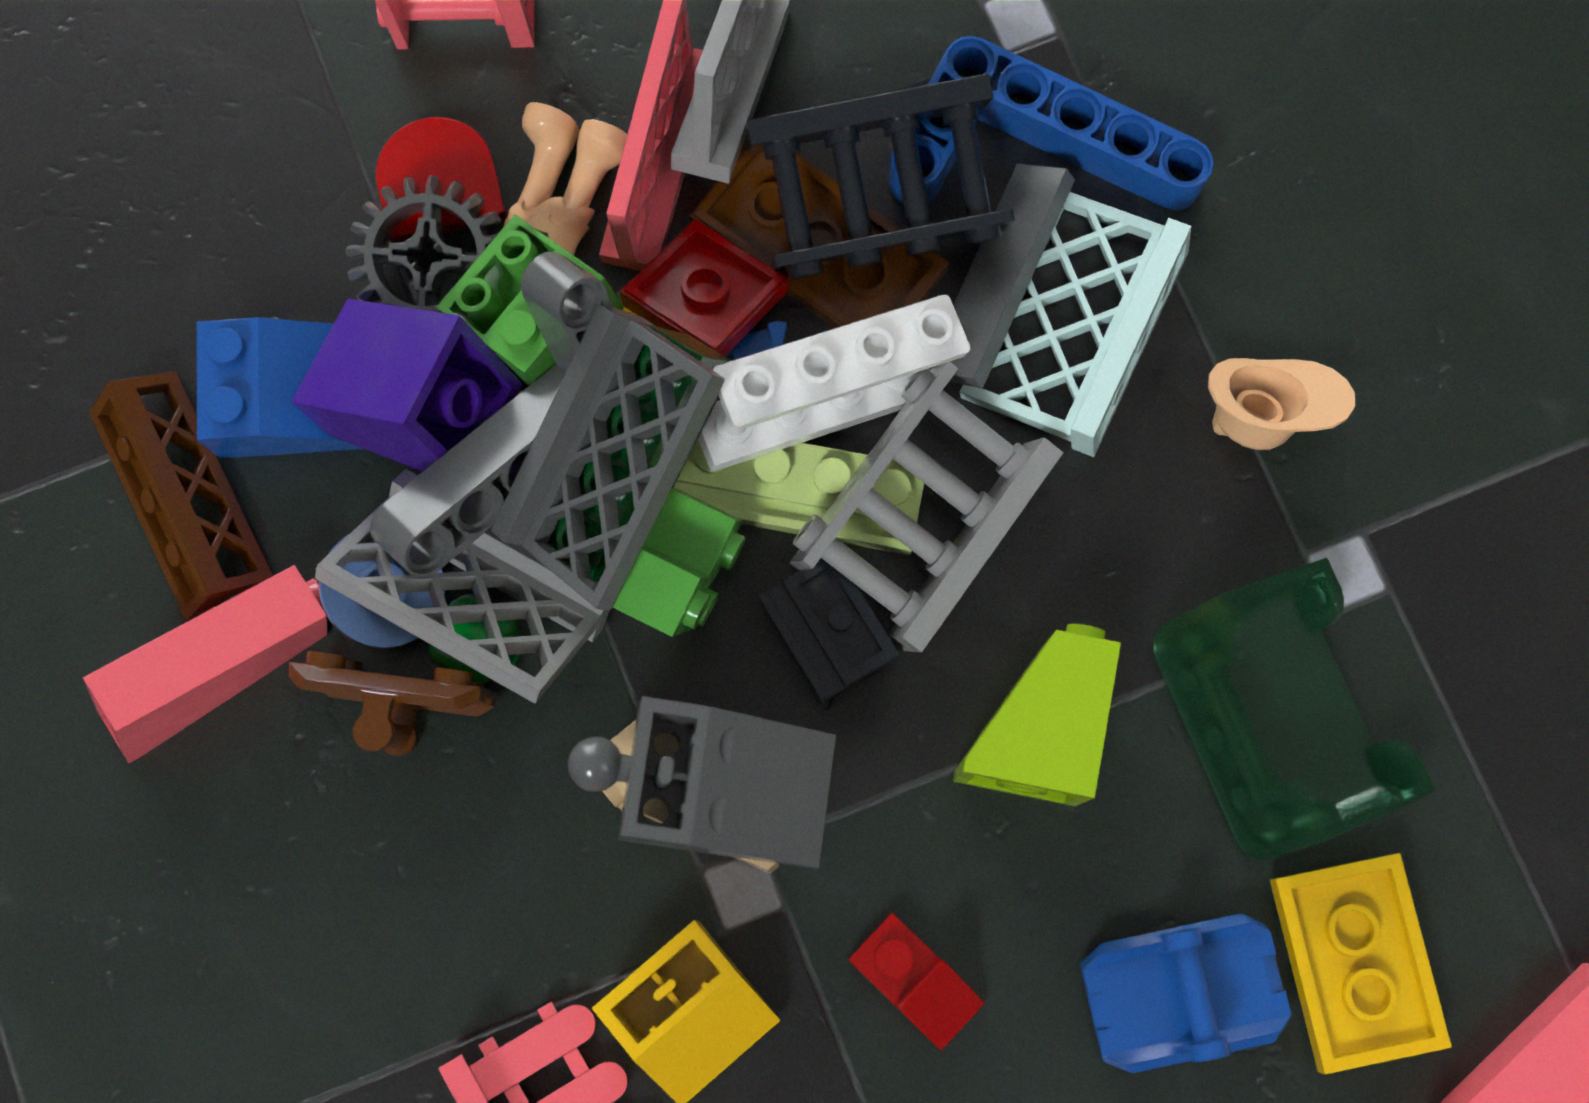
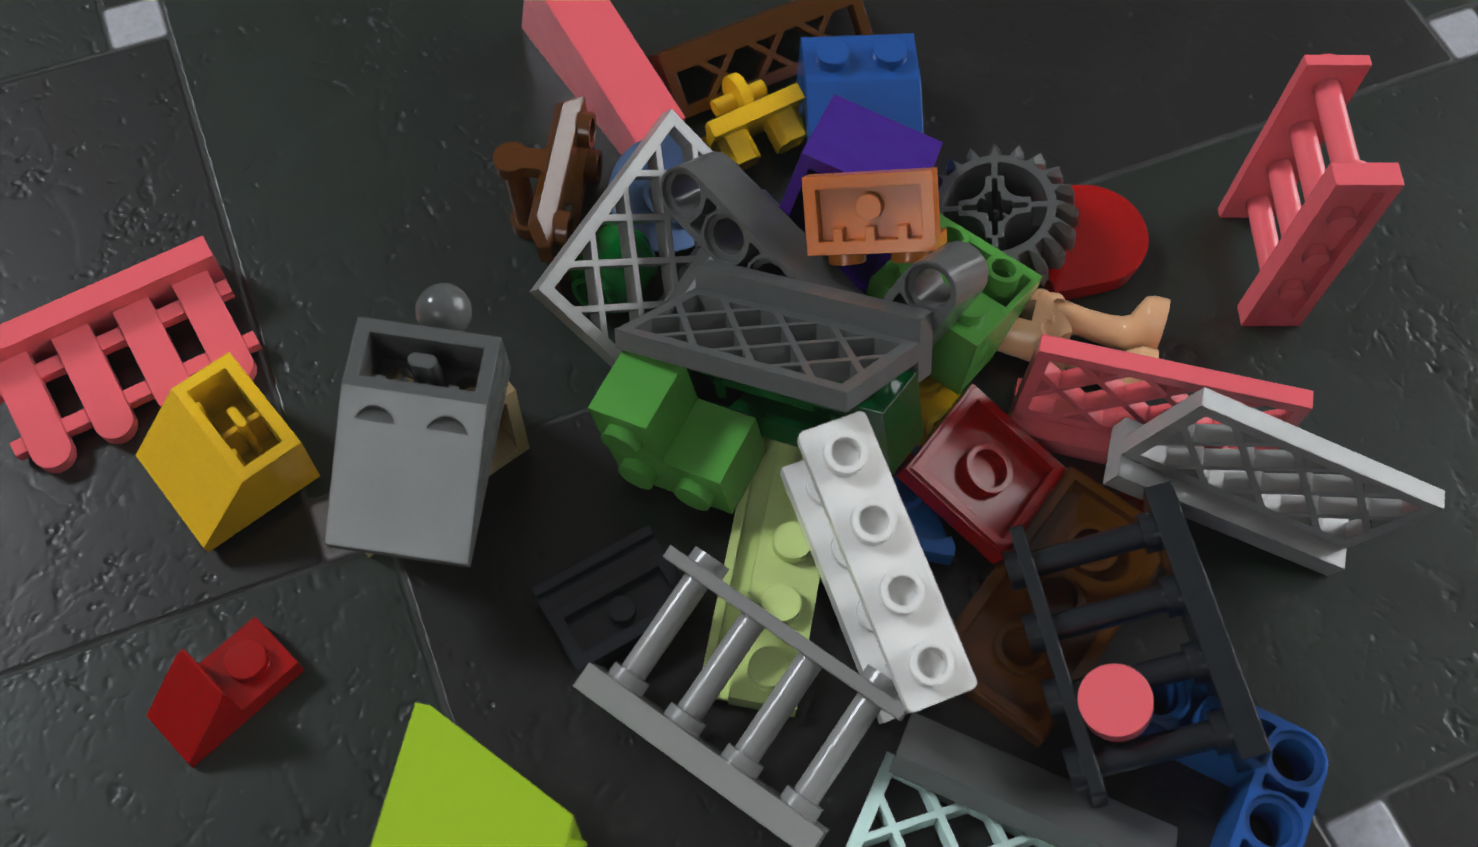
camera: 85 degrees right, 15 degrees down
none -> yellow hips [701,72,806,171]
none -> orange bracket [802,167,947,266]
none -> coral tile [1078,664,1154,742]

